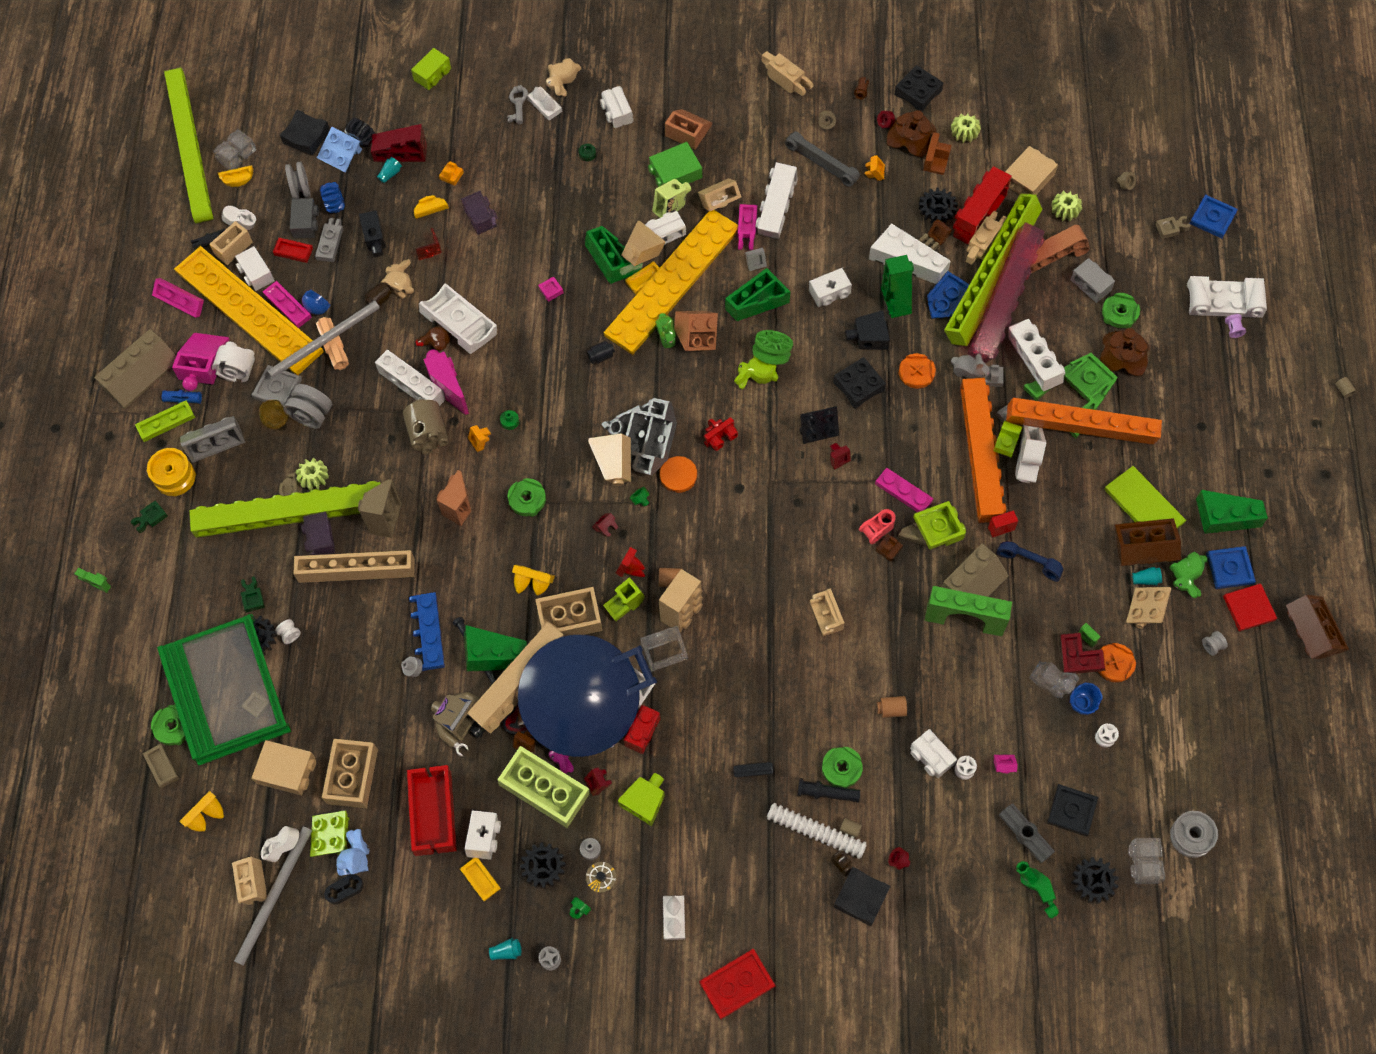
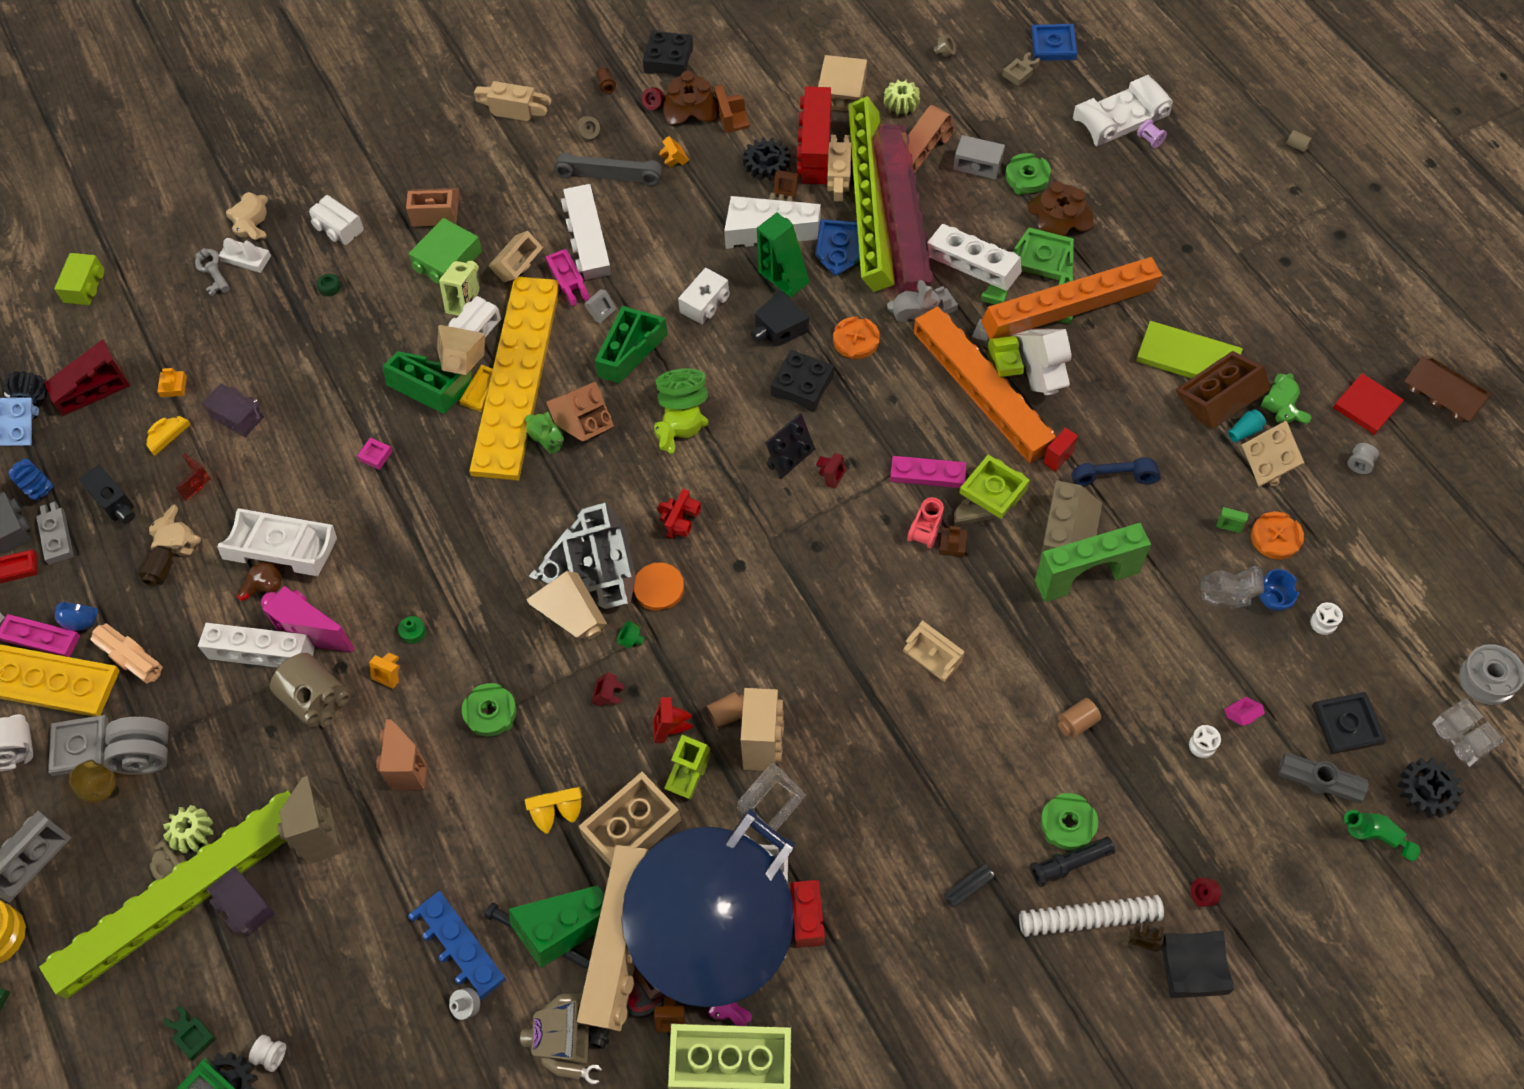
camera: 30 degrees left, 5 degrees down
light grey piece [267,301,380,379] -> none
tan brick [294,550,415,583] -> none
teal cone [377,157,402,184] -> none
dark red tile [584,767,612,796] -> none
black brick [587,340,615,364] -> none
lime torso [618,773,665,826] -> none
dark tan hinge [840,818,862,839] -> none
white brick [910,729,957,779] -> none
yellowish green gear [951,113,981,143] -> none
dark red plate [1061,633,1106,675] -> none
green wedge [1196,490,1268,534] -> none
blue tile [1206,546,1256,589] -> none

